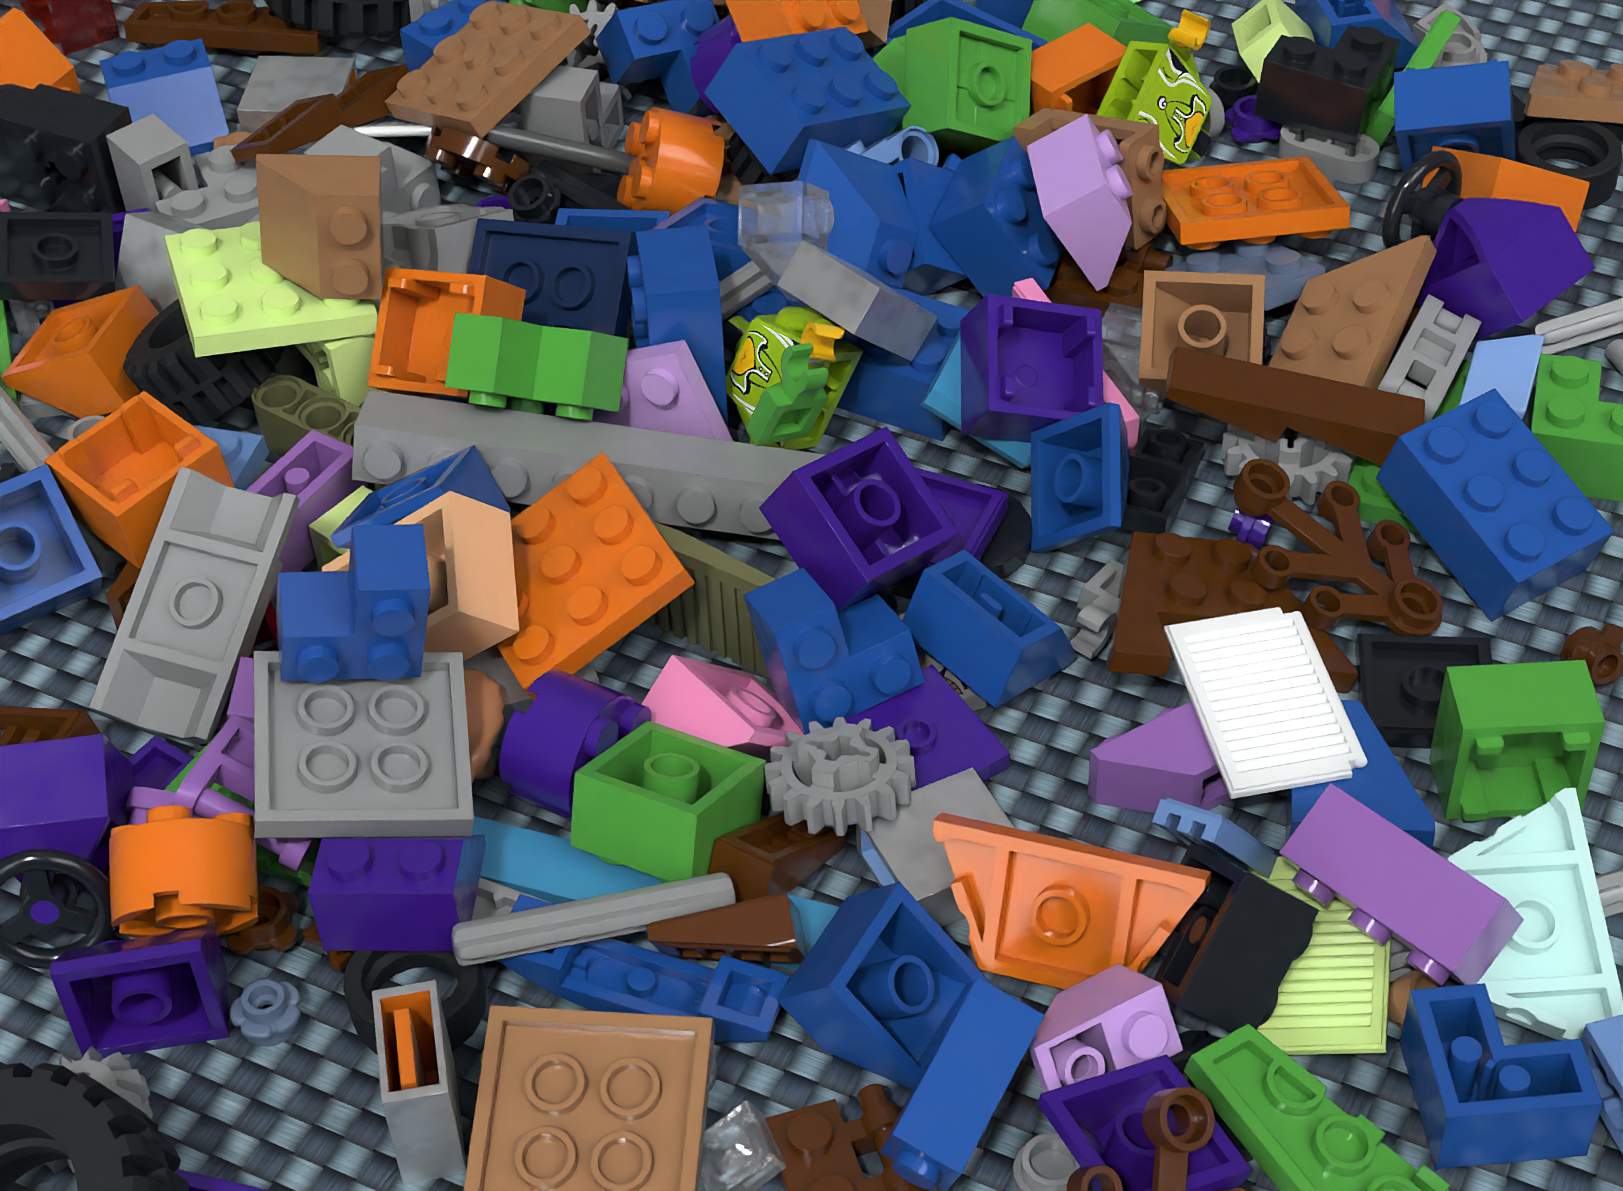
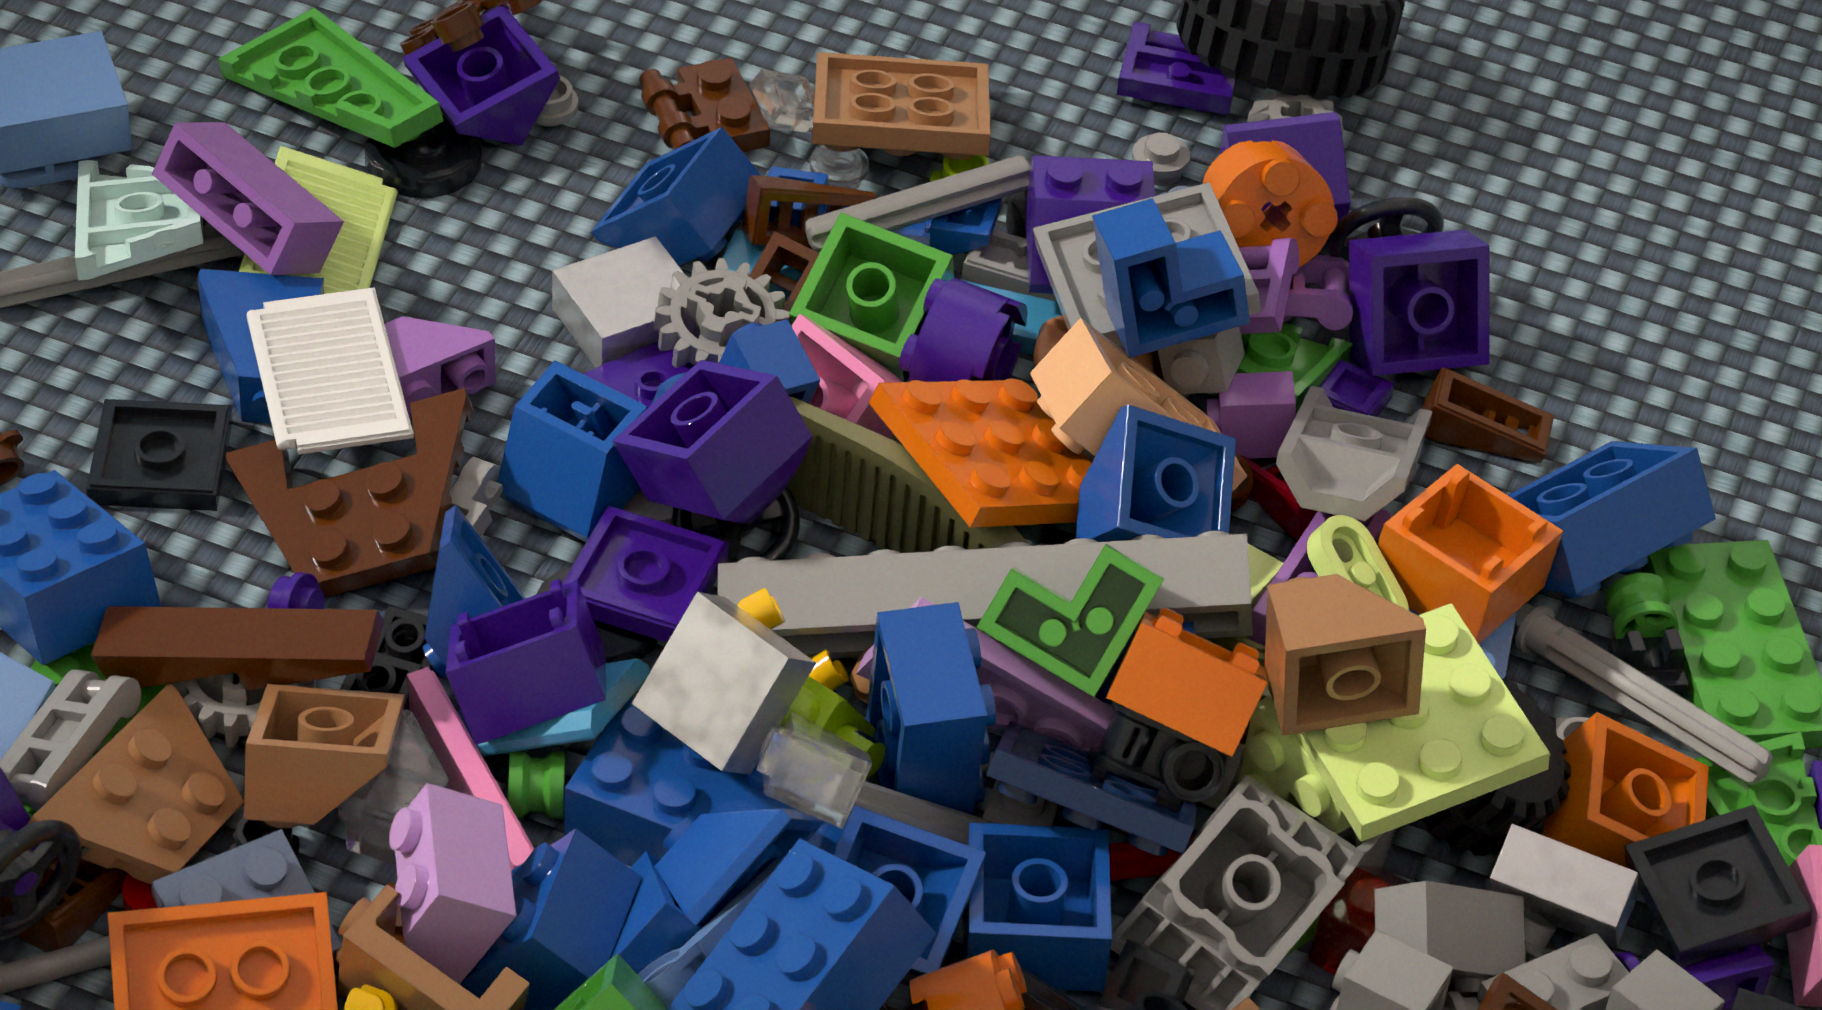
camera: 170 degrees right, 0 degrees up
flat silver piece [372,980,467,1185] -> none
bright green plate [745,343,829,446] -> none
blue slope [880,977,1045,1191] -> none
orange wing [932,812,1212,990] -> none
lavender slope [1028,963,1183,1093] -> none
medium blue tile [1152,797,1278,879] -> none
black brick [1153,841,1319,1033] -> none
reddish brown plant [1233,459,1443,636] -> none
blue brick [1400,983,1603,1169] -> none
bright green container [1429,660,1605,821] -> none
none -> light grey plate [1132,133,1191,186]
none -> yellowish green plate [1307,515,1409,611]

